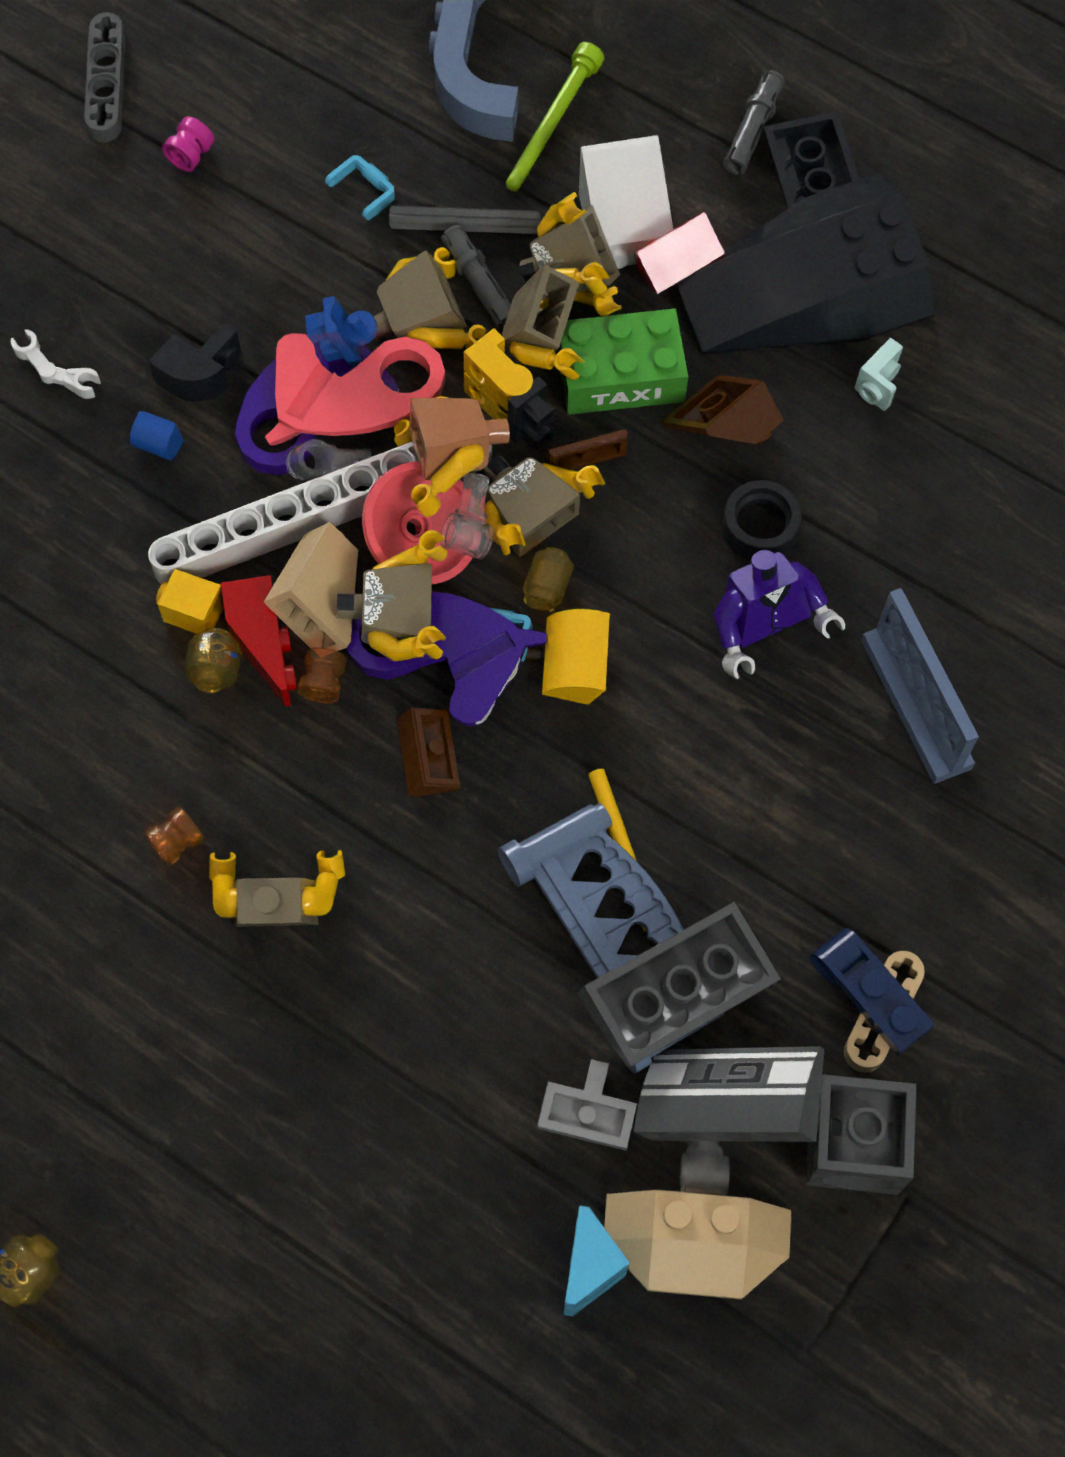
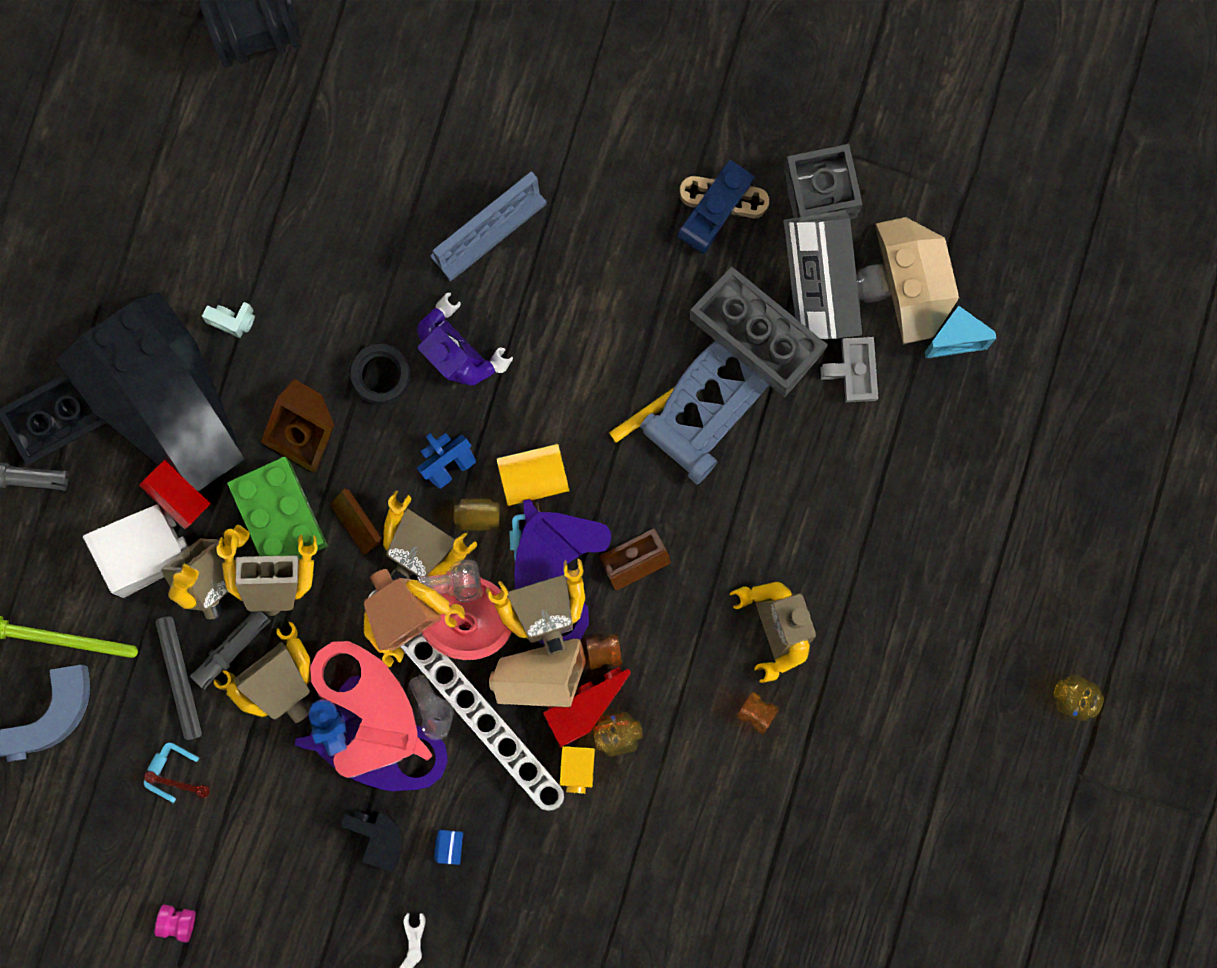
camera: 105 degrees left, 15 degrees up
yellow hips [464,328,556,449] -> none
none -> clear red hinge [144,771,210,798]
none -> blue hips [417,433,476,489]

